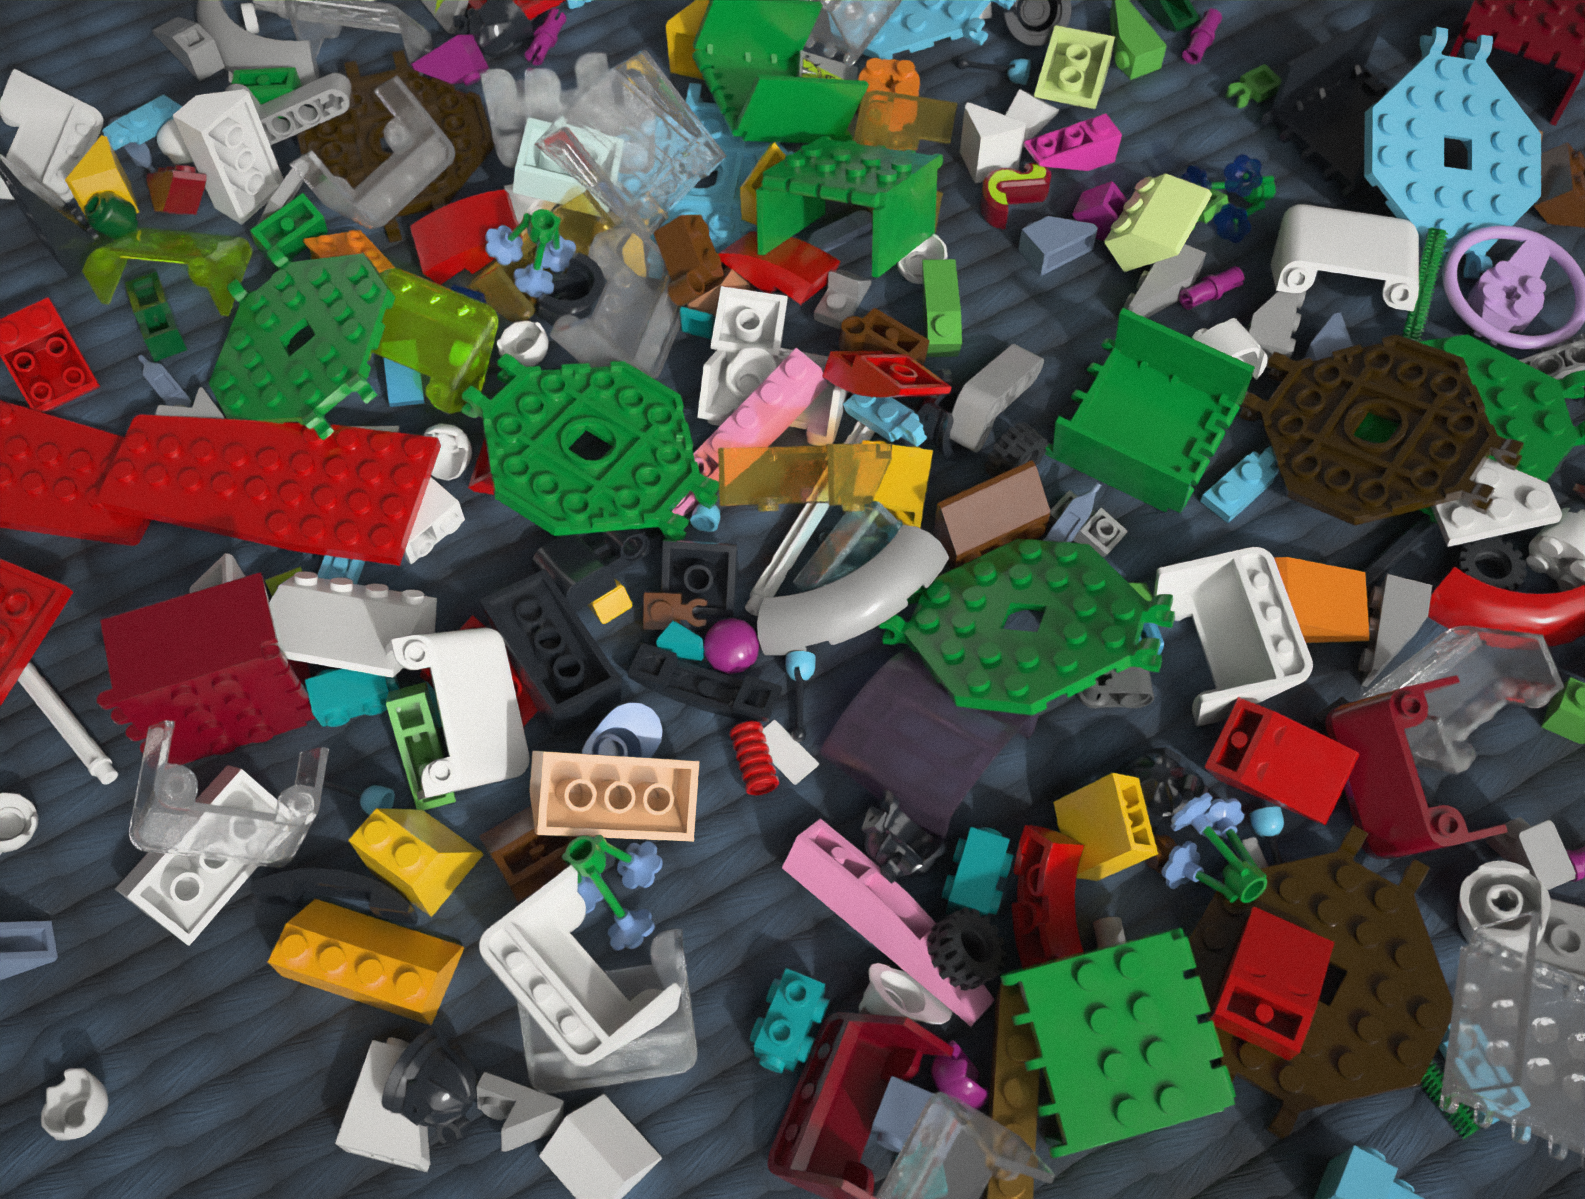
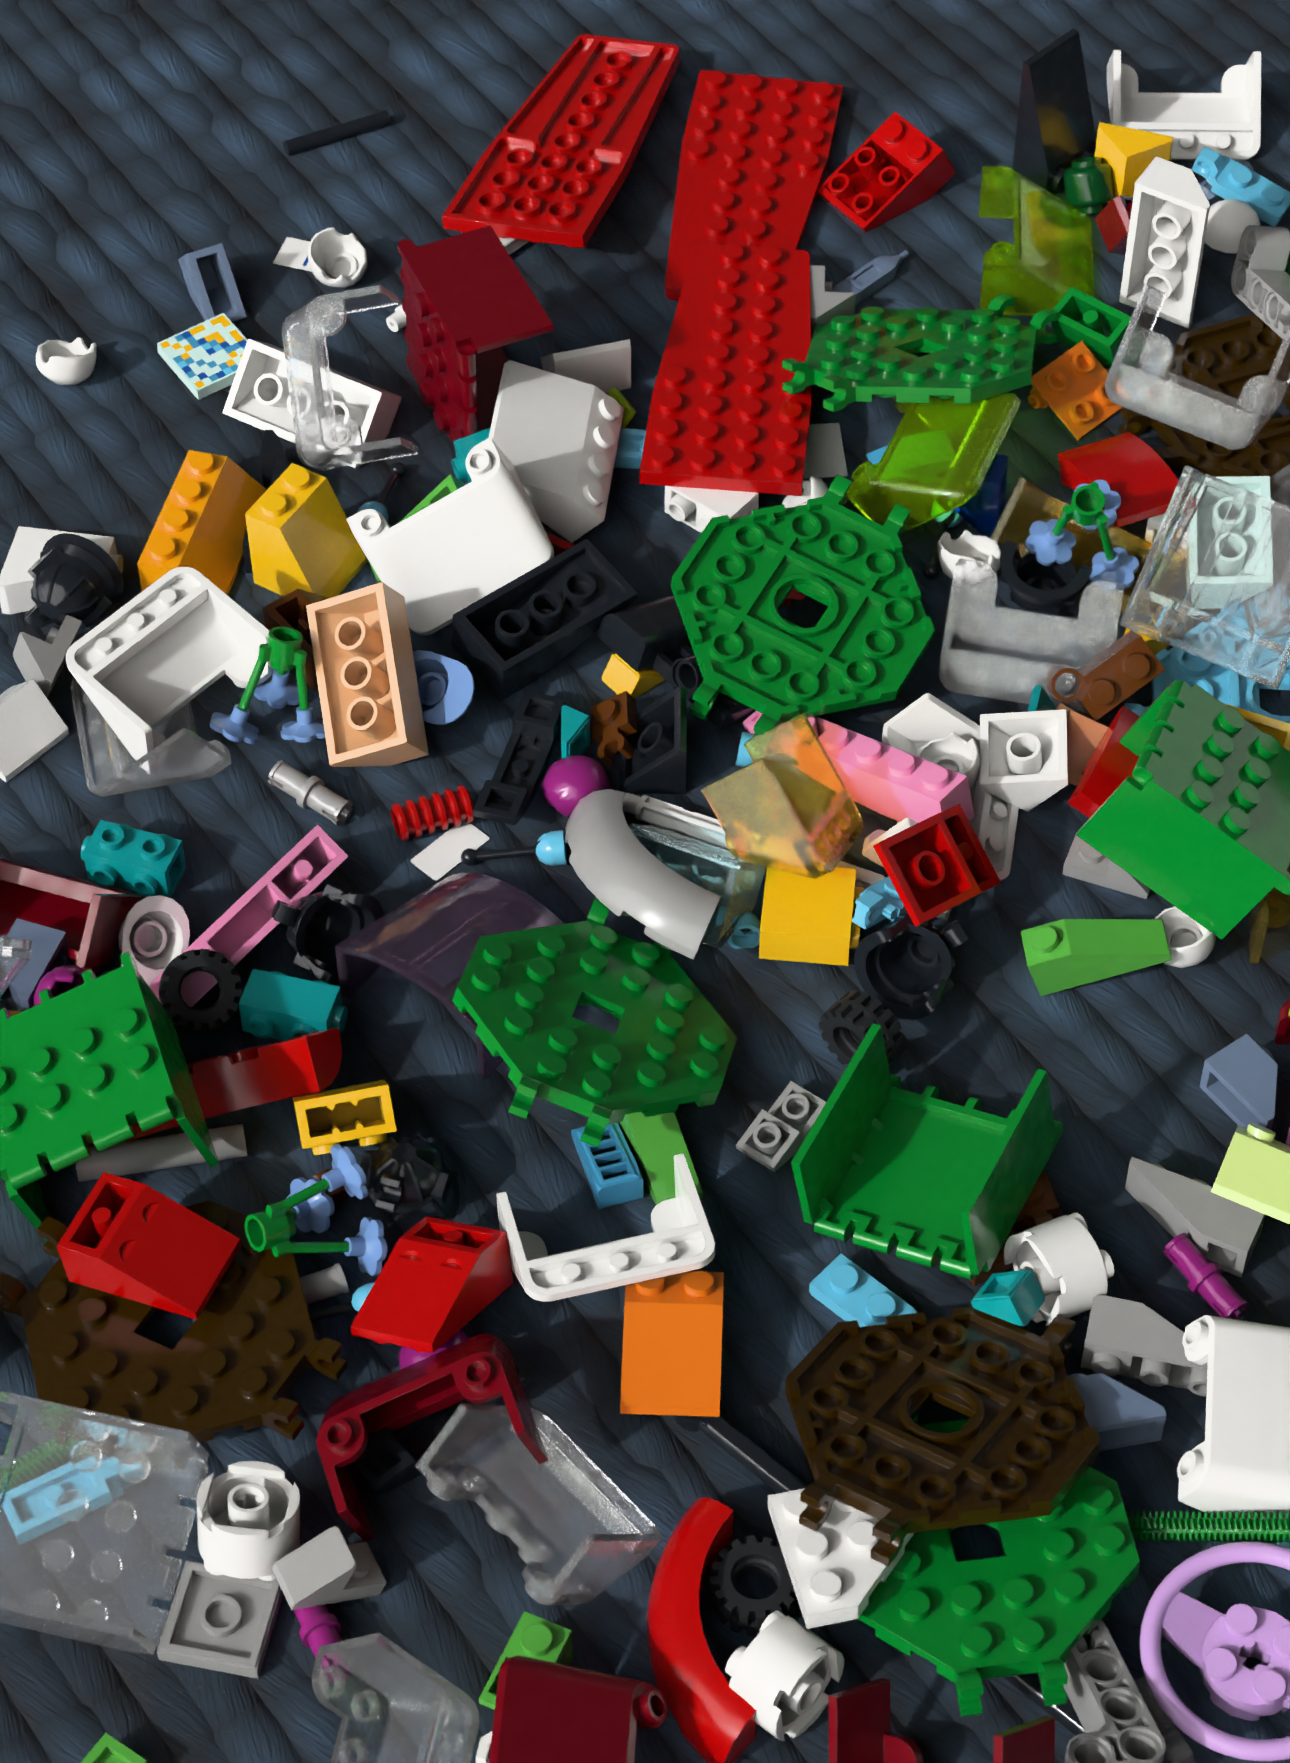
camera: 85 degrees right, 10 degrees down
dark green slope [125,271,187,362] -> none
light grey tile [257,154,312,225] -> none
reddish brown hinge [838,307,930,366] -> none
slope [933,460,1051,570] -> none
light grey beam [950,344,1044,453] -> none
sand blue piece [1043,482,1101,542] -> none
dark grey piece [1077,667,1154,709] -> none
light grey slope [1358,574,1432,687] -> none
none -> tile [157,313,247,400]
none -> light grey pin [268,760,353,826]
none -> teal slope [971,1270,1045,1326]

